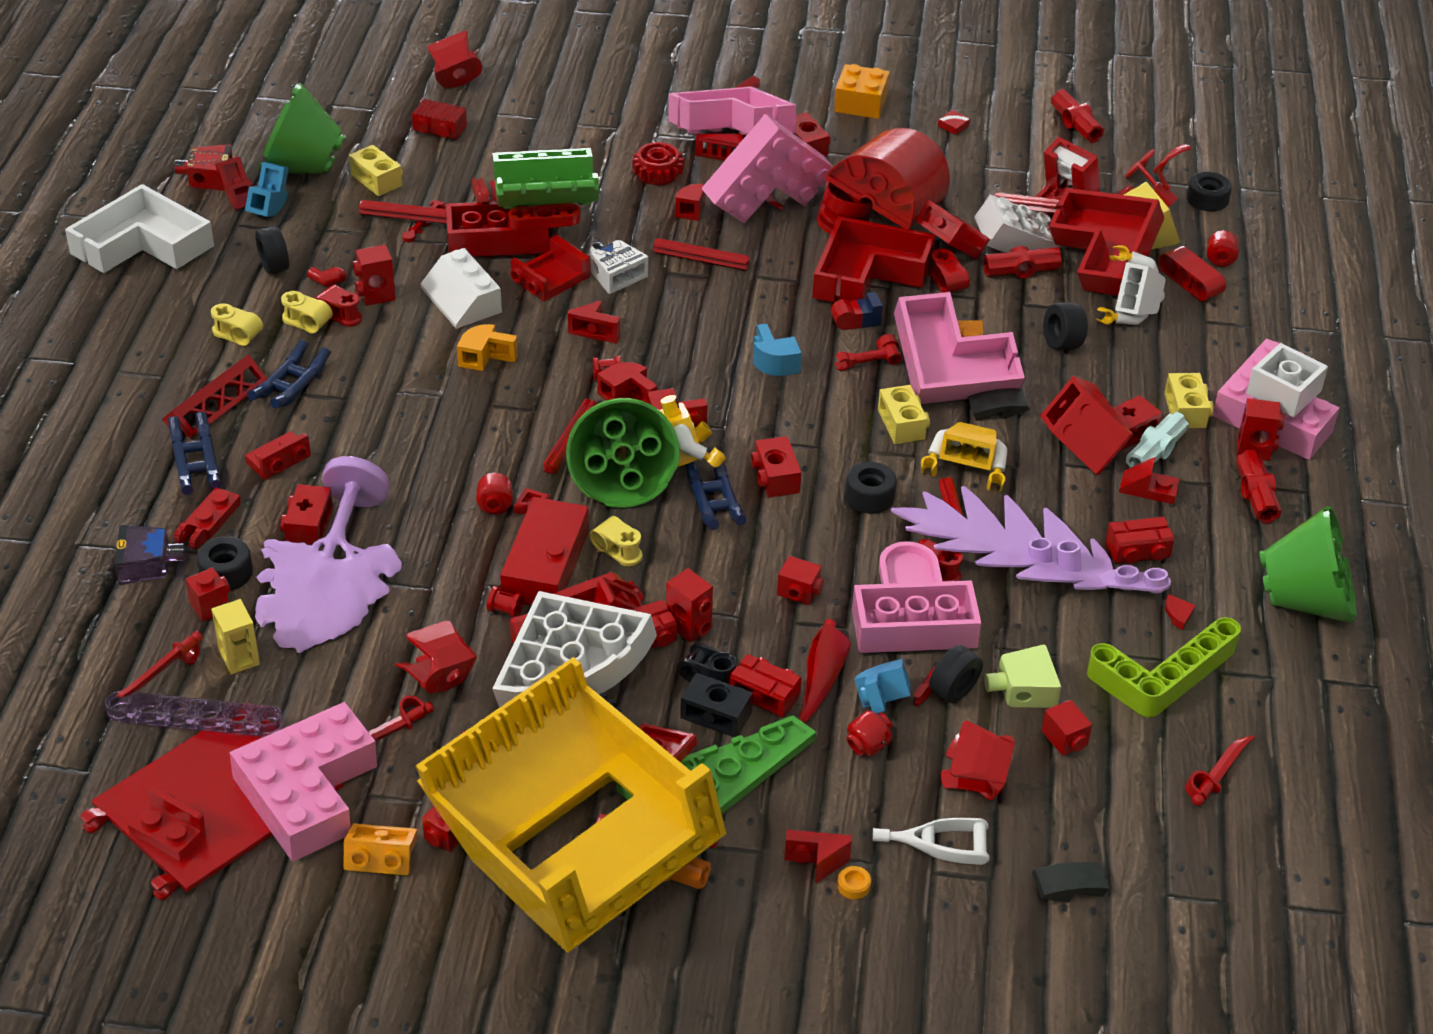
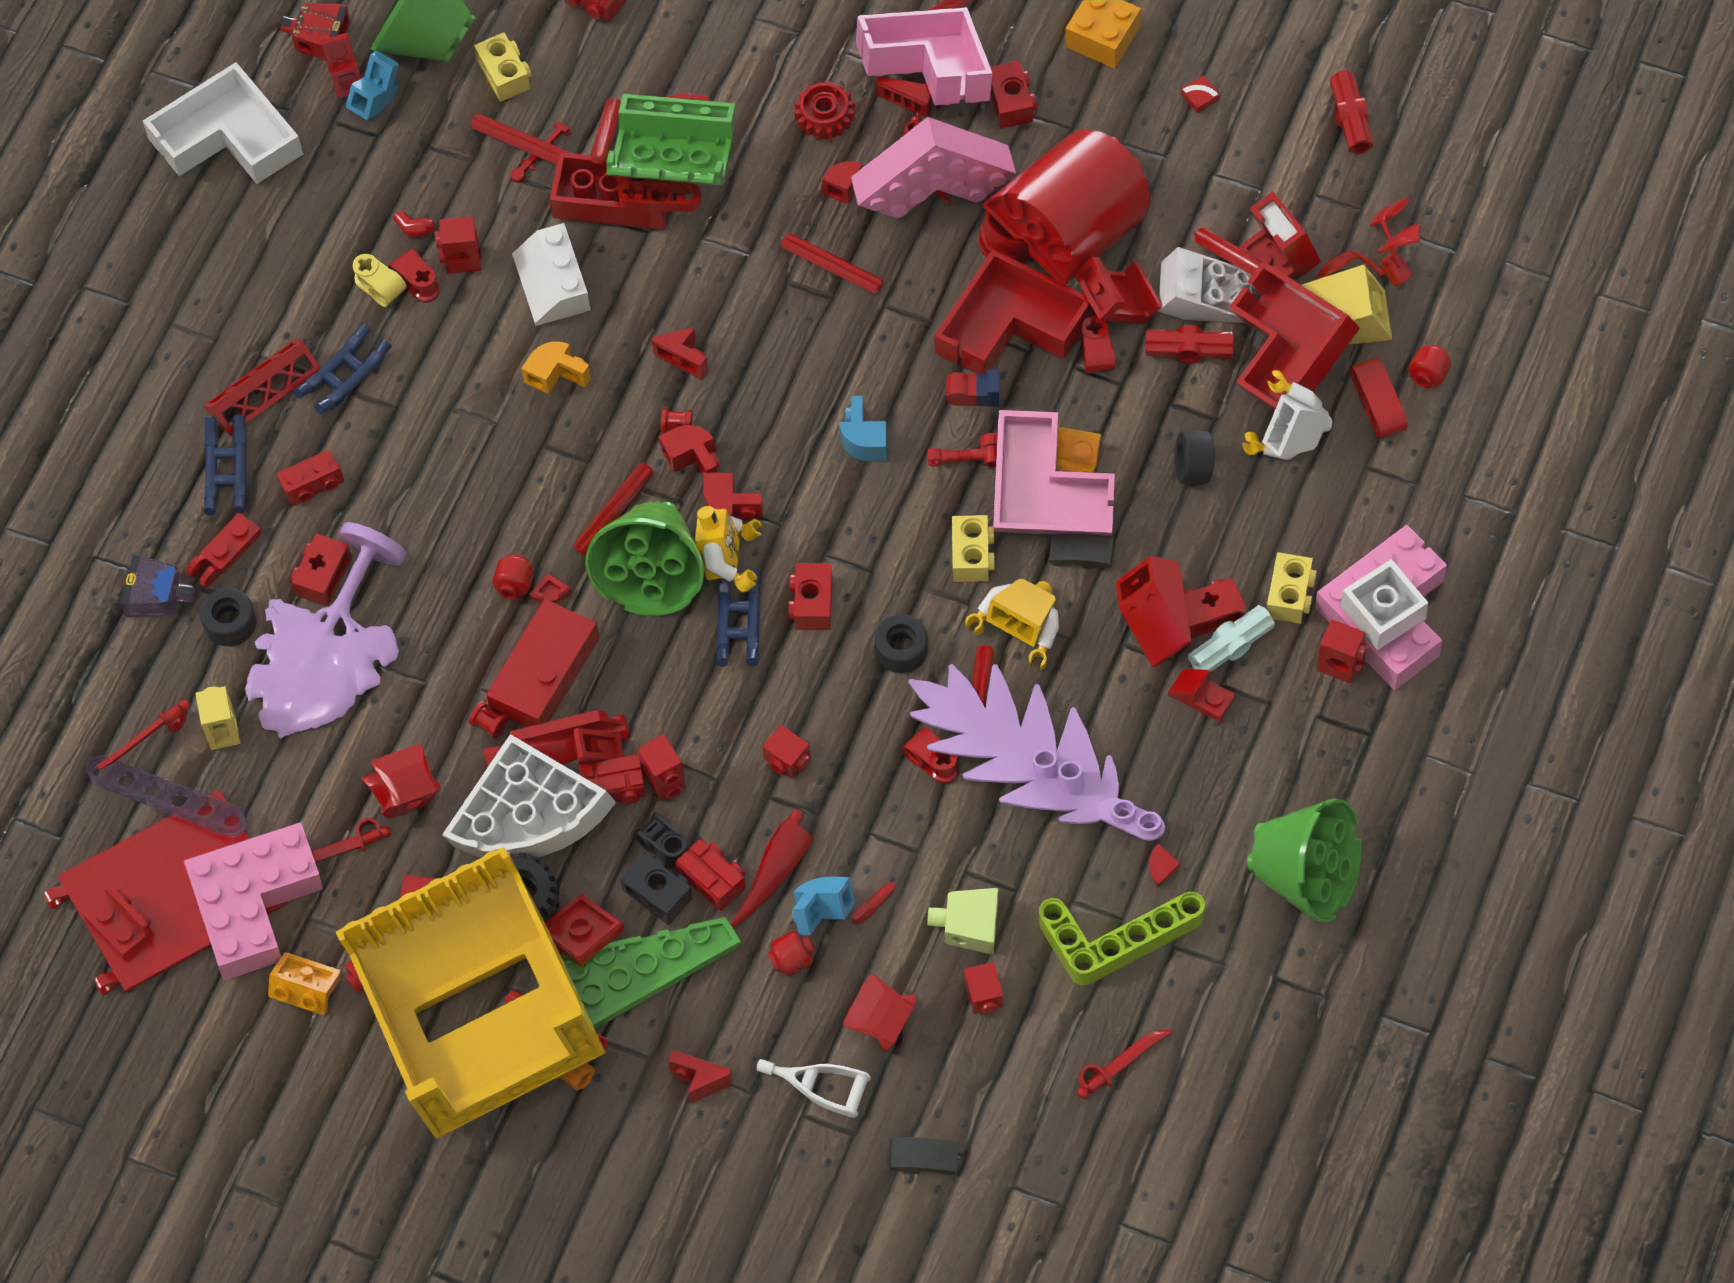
camera: 20 degrees right, 20 degrees up
red brick [185,567,231,621] -> none
light yellow piece [211,304,263,346] -> none
black tyre [255,226,289,274] -> none
red panel [510,235,590,302] -> none
light yellow piece [589,516,643,567] -> none
white torso [590,240,648,294] -> none
light orange tile [837,866,871,900] -> none
bright pink brick [852,542,981,653] -> none
black tyre [929,645,983,703] -> none
red brick [1105,516,1174,564] -> none
black tyre [1186,171,1232,212] -> none
red piece [1236,450,1282,524] -> none

